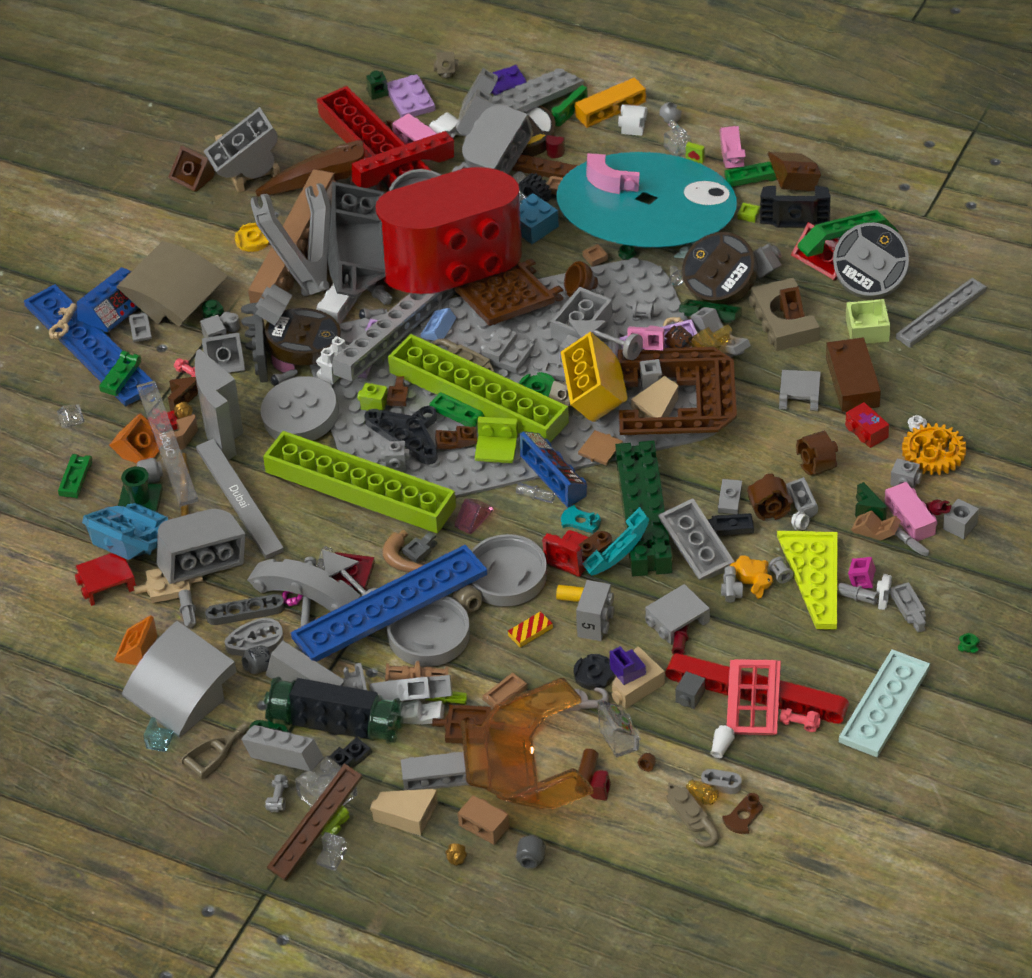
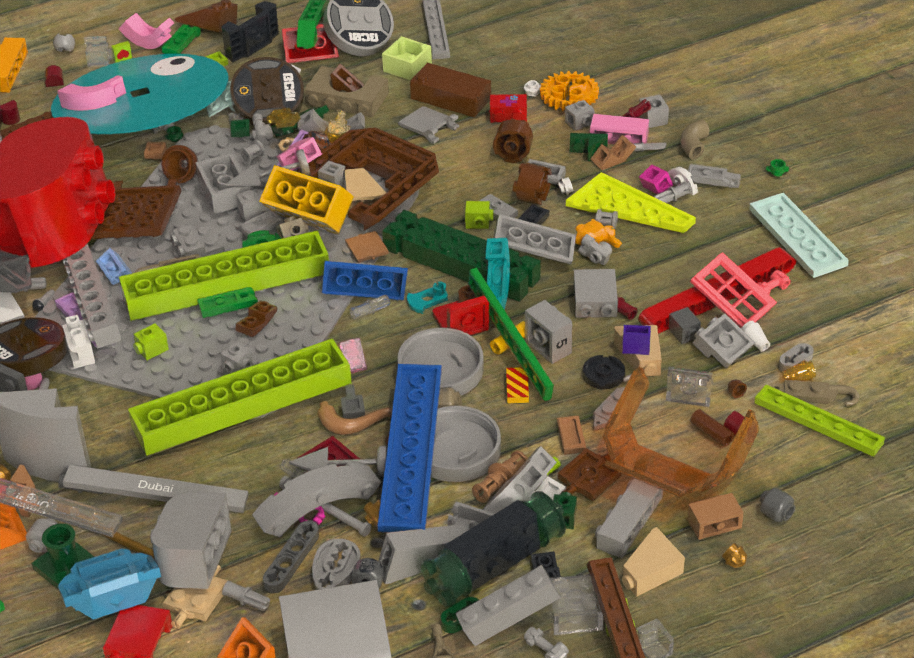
camera: 55 degrees left, 5 degrees down
light grey brick [261,376,339,441] -> none
black beam [364,406,438,465] -> none
reddish brown plate [387,376,409,406] -> none
lime bracket [474,417,518,463] -> none
white cylinder [618,105,647,135] -> none
reddish brown piece [722,793,763,834] -> none
none -> dark red brick [45,65,64,87]
none -> dark green plate [231,119,250,138]
none -> light grey plate [252,113,274,145]
none -> clear yellow tile [266,107,301,128]
none -> lime brick [465,201,494,229]
none -> green tile [468,268,554,401]
none -> dark green brick [551,492,577,529]
none -> dark tan cylinder [681,119,709,159]
none -> light grey plate [693,314,755,368]
none -> lime plate [754,385,885,457]

